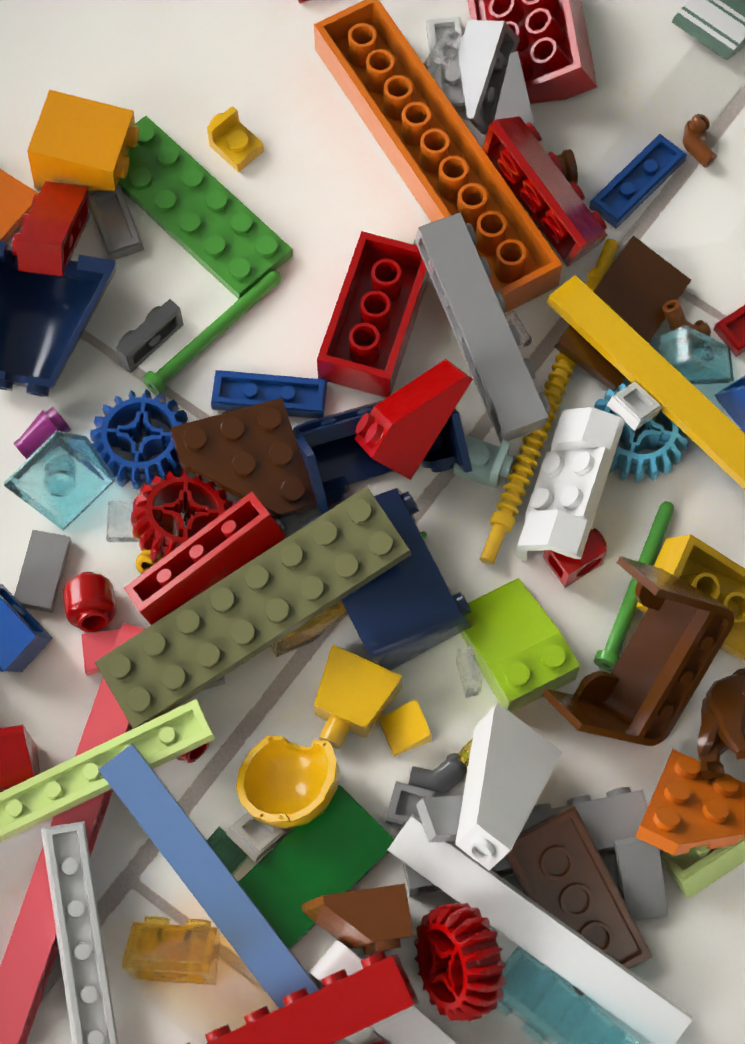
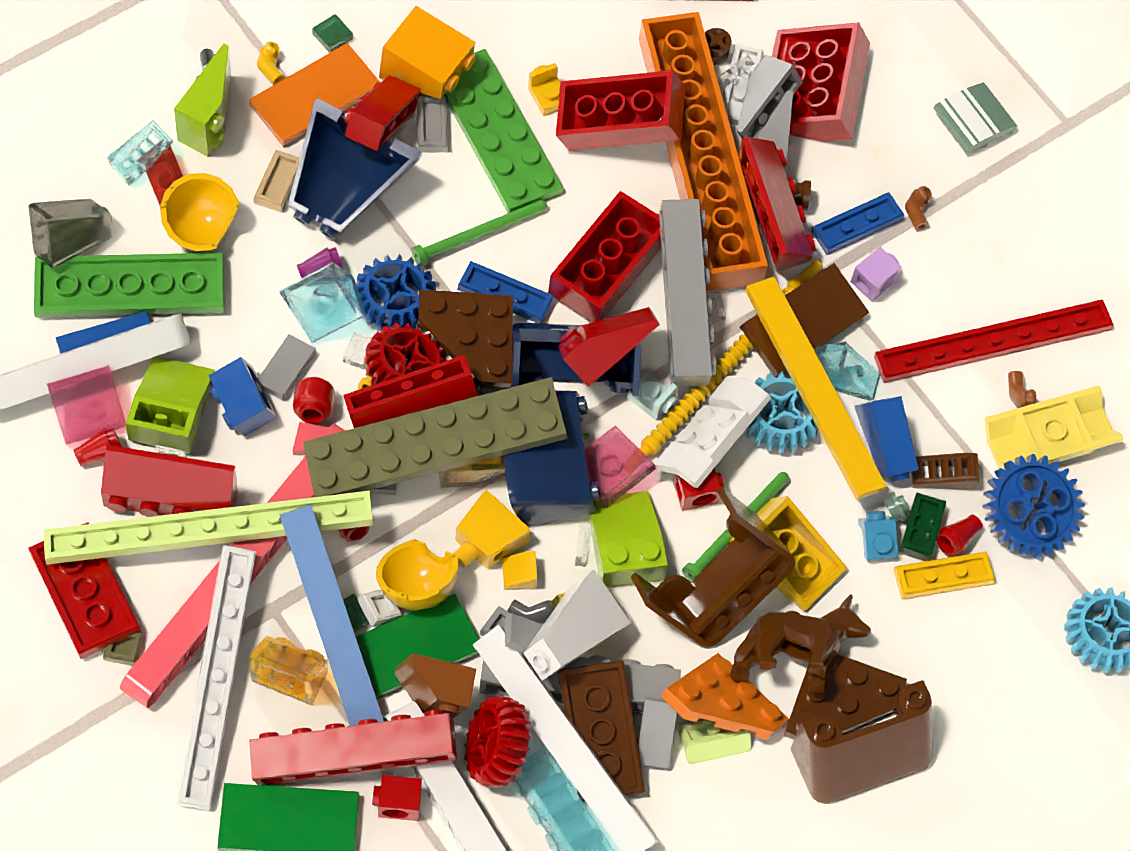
camera: 10 degrees right, 5 degrees down
dark grey plate [116,299,184,373] -> none
white tile [607,382,662,431] -> none
dark orange arm [662,300,711,345] -> none
none -> red brick [556,70,685,151]
none -> clear pink tile [585,425,656,508]
none -> reddish brown wheel [705,28,732,65]
none -> lavender brick [850,246,902,302]

